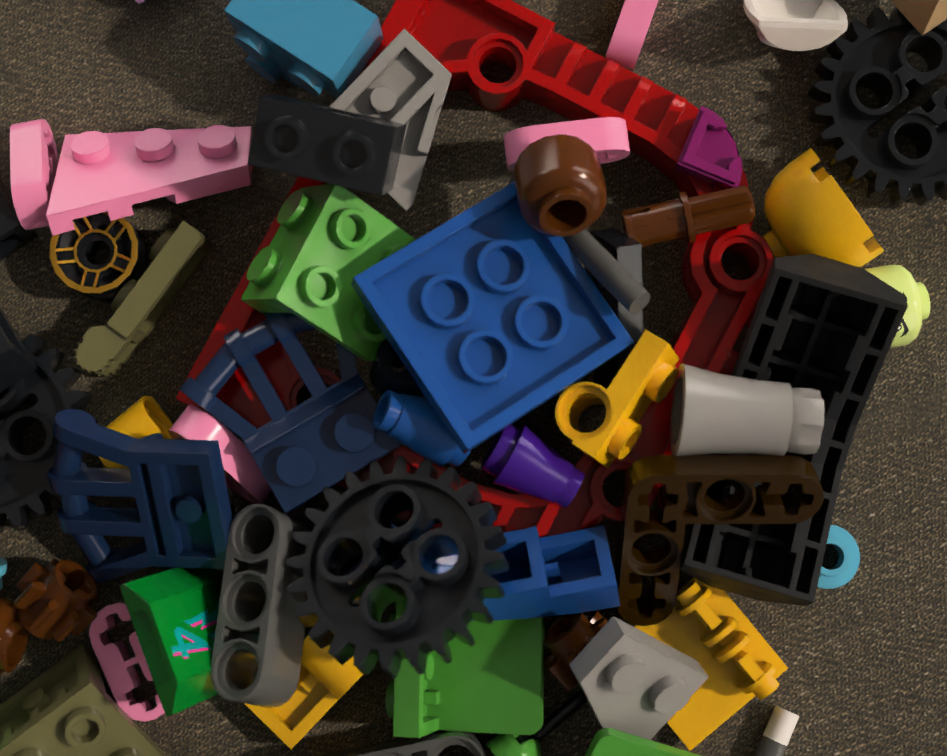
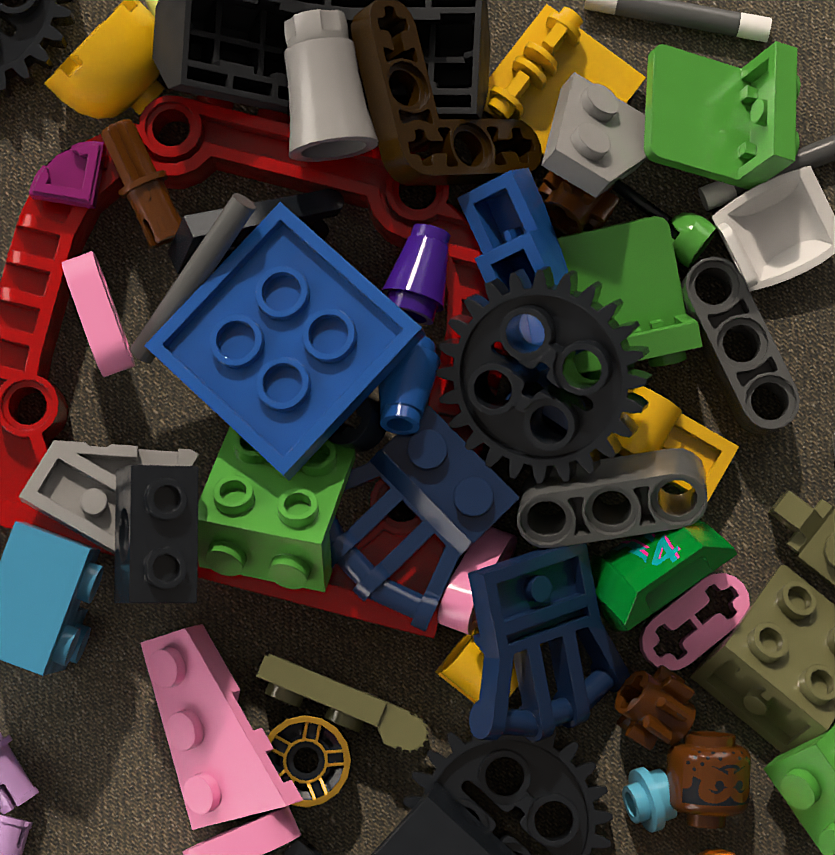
camera: 105 degrees left, 0 degrees up
reddish brown head [514,134,607,237] -> none
yellow plate [555,330,679,469] -> none

